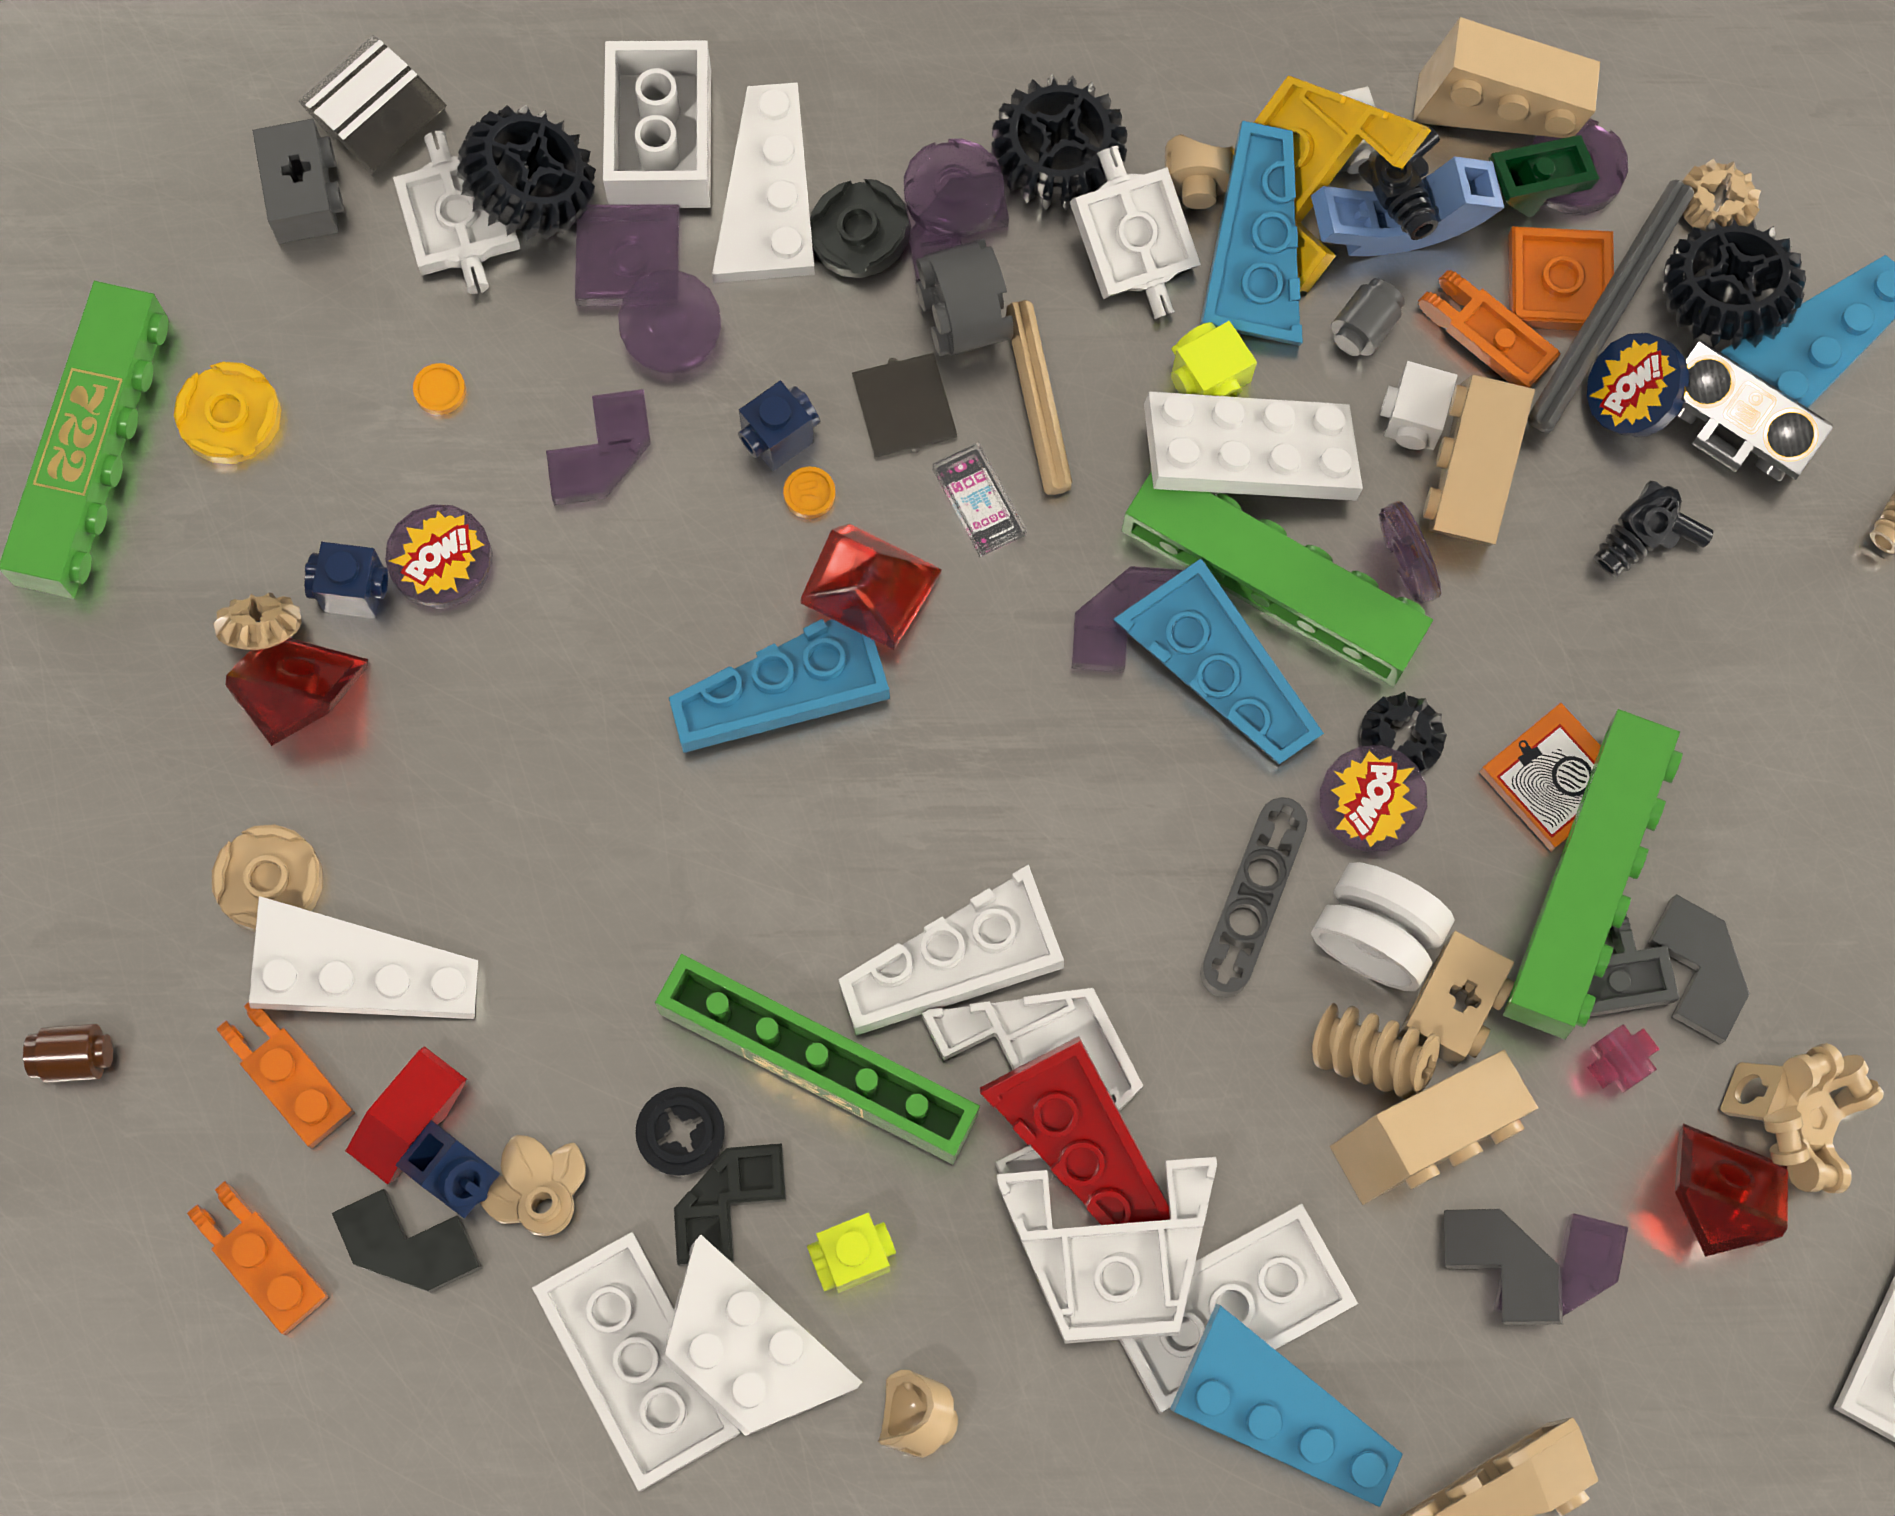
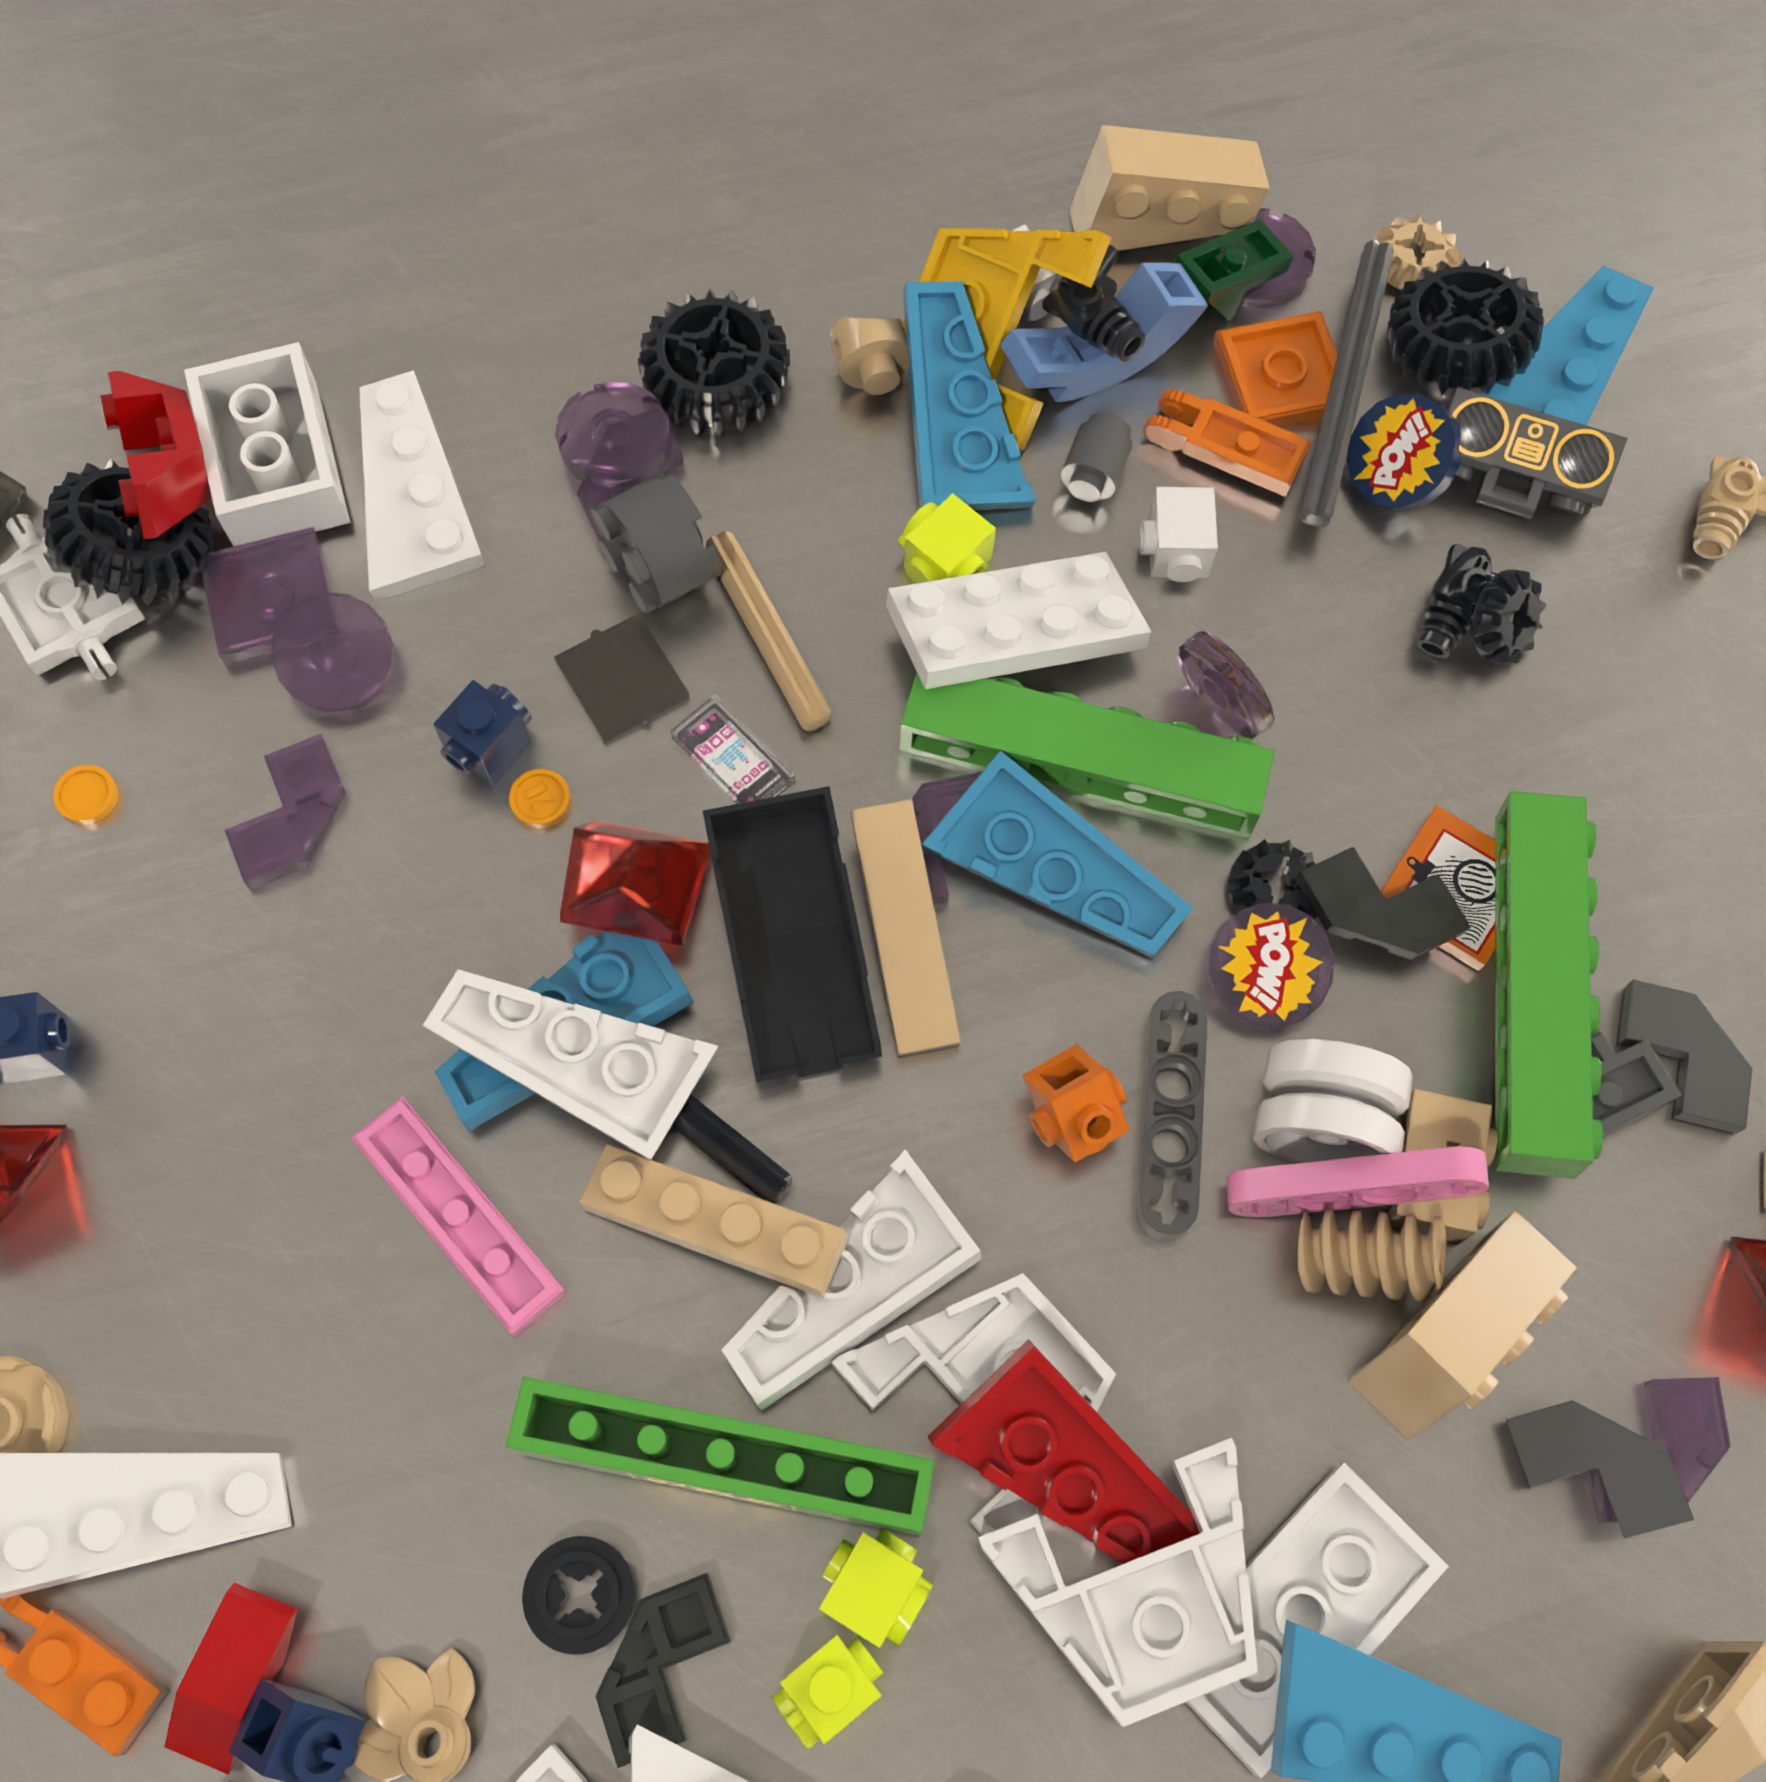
camera: 15 degrees left, 5 degrees down
tile [385,504,493,609] -> none
pearl dark grey tile [810,179,911,278] -> none
white plate [1070,146,1201,319] -> none
tan wedge [1423,375,1535,546] -> none
clear pink gear [1587,1024,1660,1093] -> none
none -> red slope [100,371,211,539]
none -> bright pink tile [351,1096,567,1337]
none -> white wing [422,969,718,1161]
none -> tan plate [579,1144,848,1298]
none -> black axle [672,1094,792,1204]
none -> black piece [703,786,882,1083]
none -> neon yellow brick [819,1529,934,1648]
none -> tan tile [850,799,961,1057]
none -> orange brick [1022,1044,1130,1163]
none -> bright pink beam [1227,1146,1489,1218]
none -> pearl dark grey tile [1295,846,1471,960]
none -> black gear [1472,569,1547,665]

